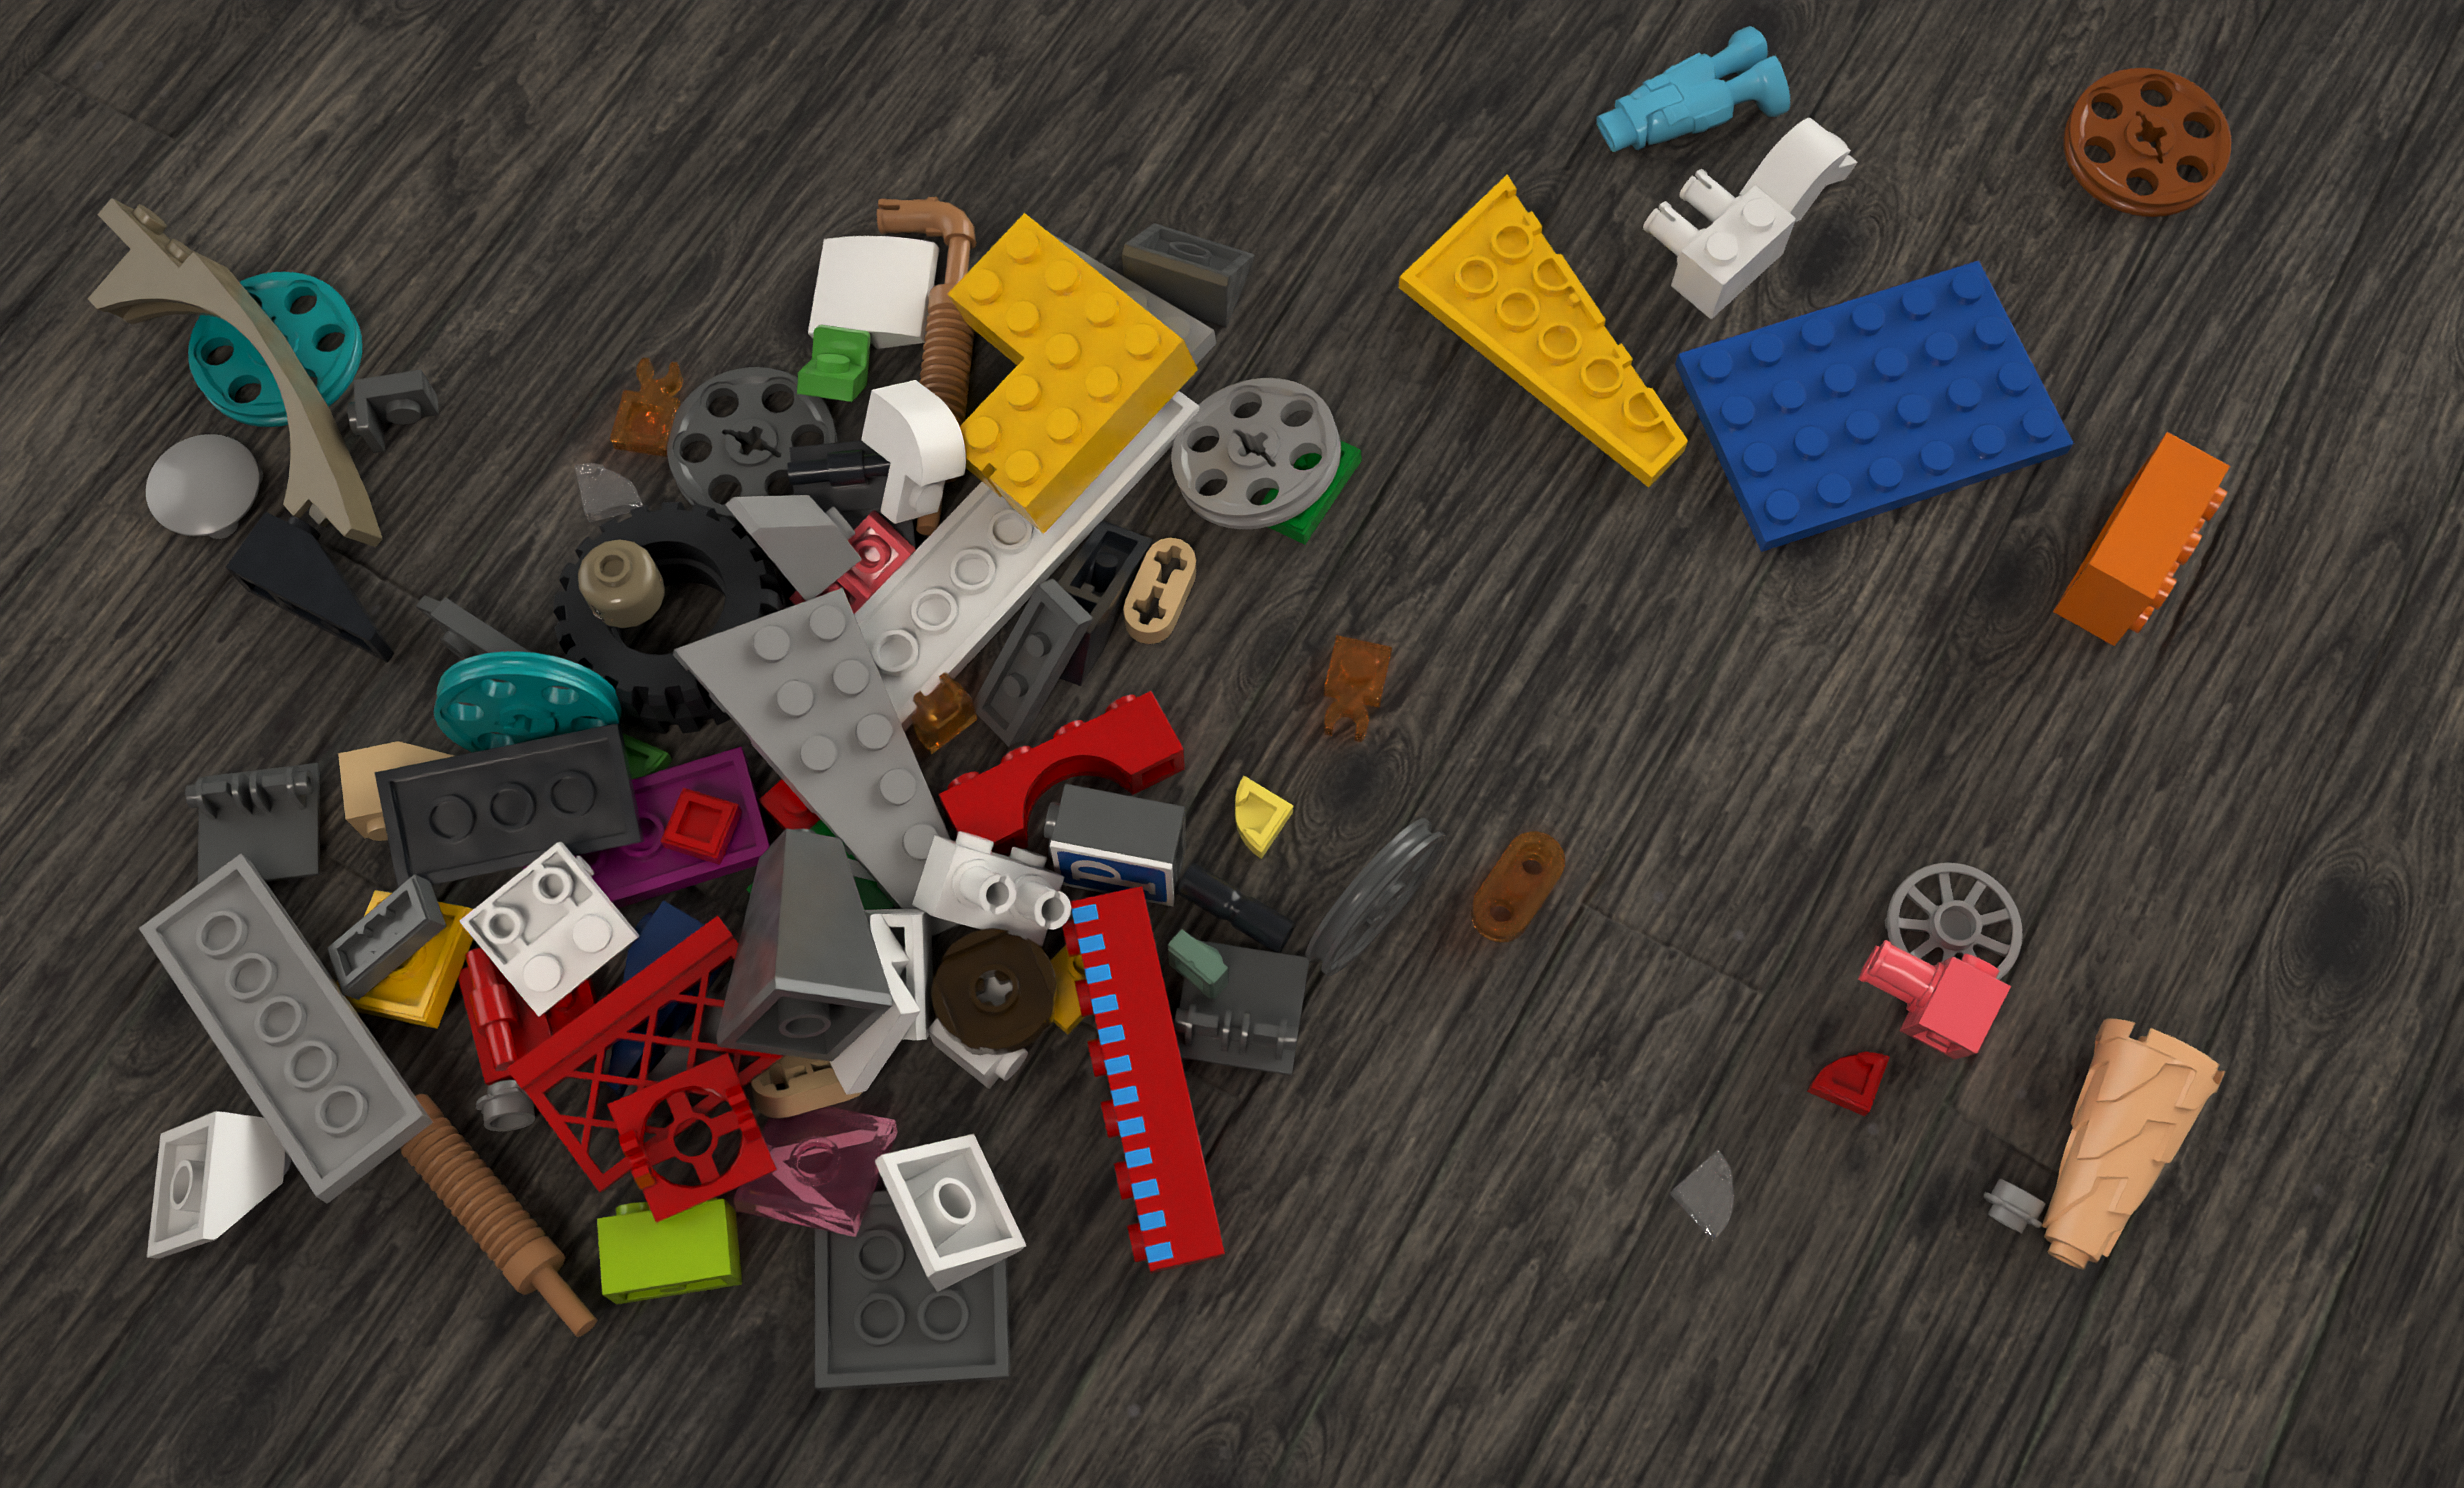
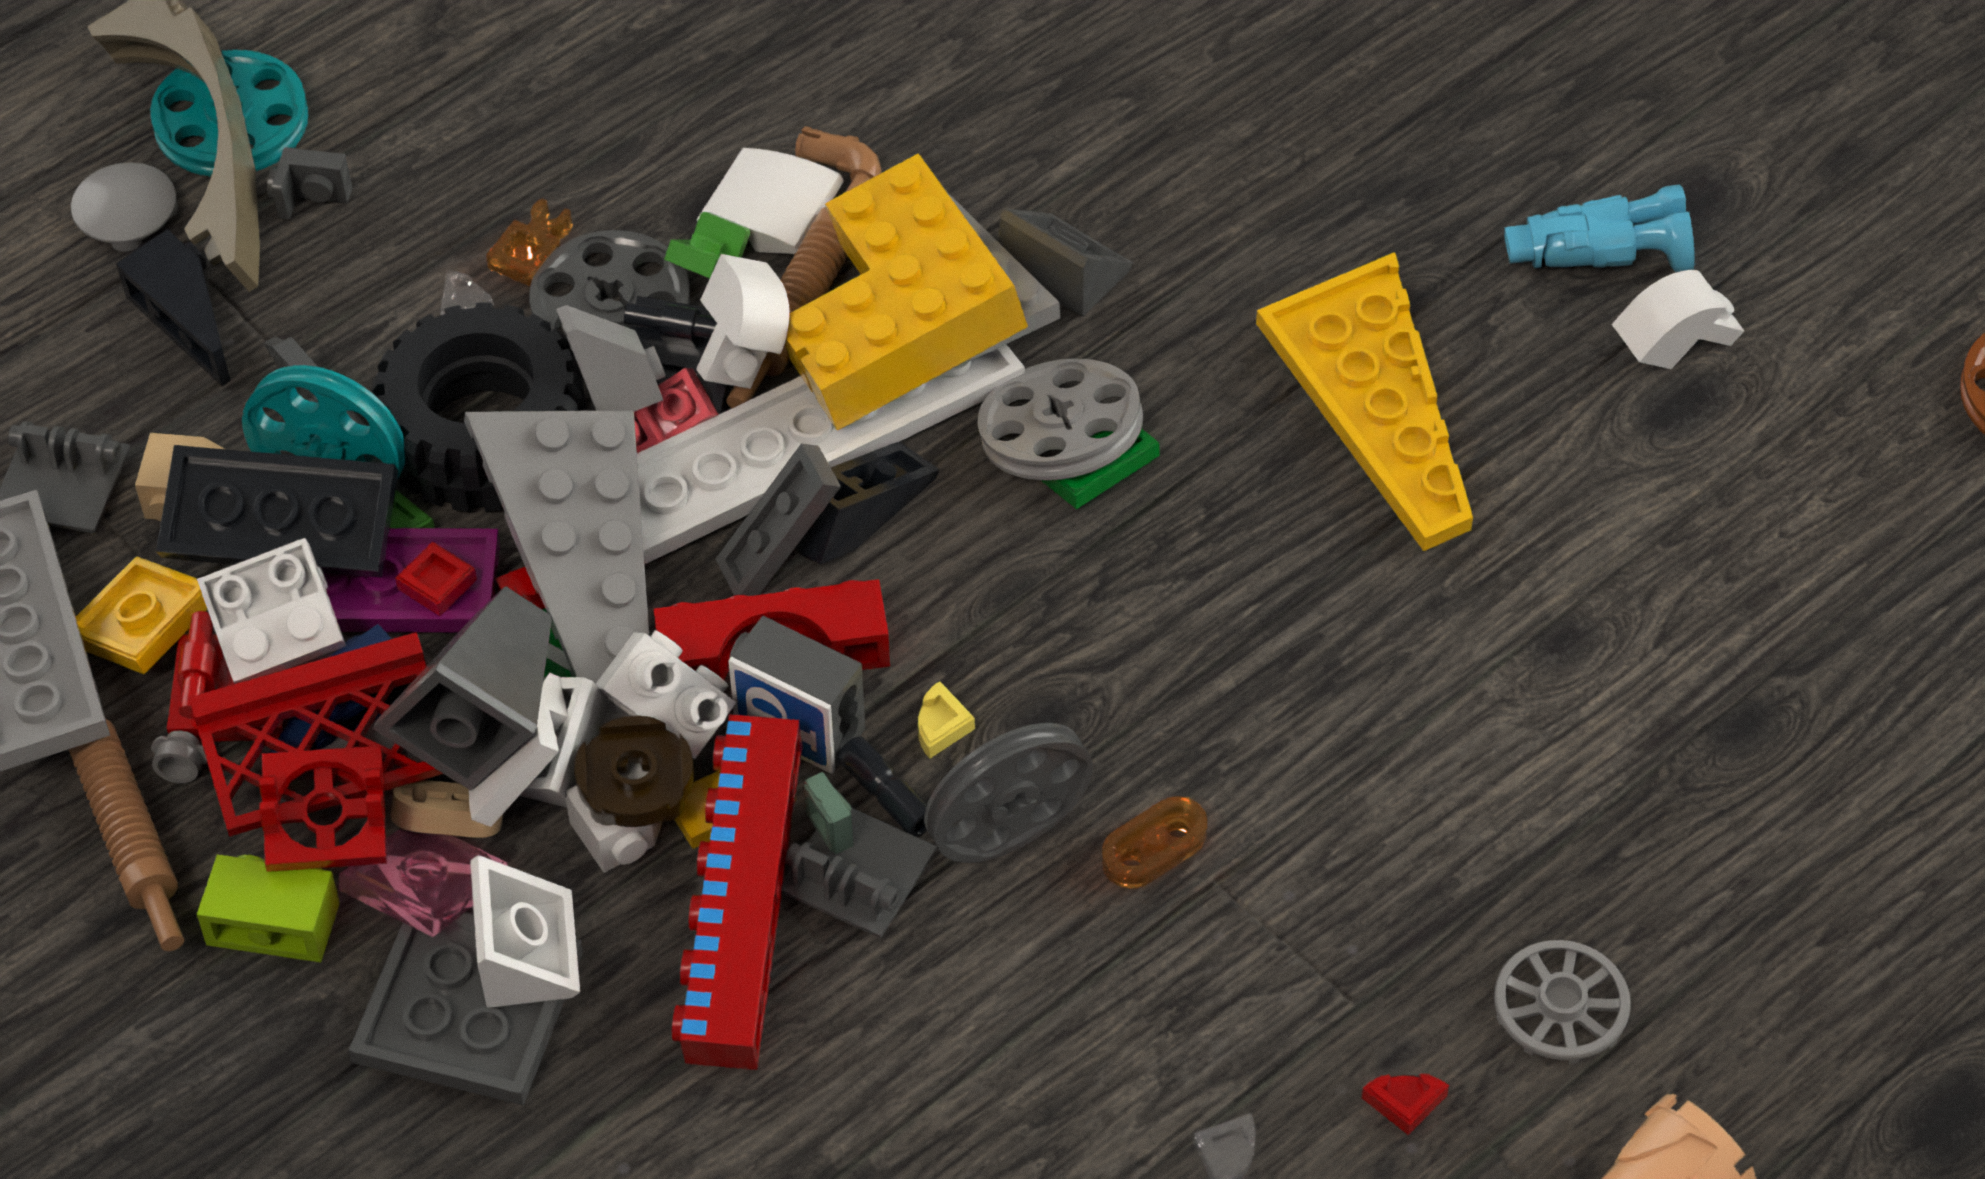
camera: 20 degrees right, 15 degrees down
dark grey plate [327,874,446,1000] -> none
dark tan head [578,539,664,628] -> none
clear orange plate [911,672,977,754] -> none
tan beam [1123,537,1197,644] -> none
clear orange plate [1323,635,1393,742] -> none
white brick [1643,169,1796,319] -> none
blue plate [1675,261,2074,552] -> none
coral brick [1858,940,2011,1059] -> none
orange piece [2053,432,2230,646] -> none

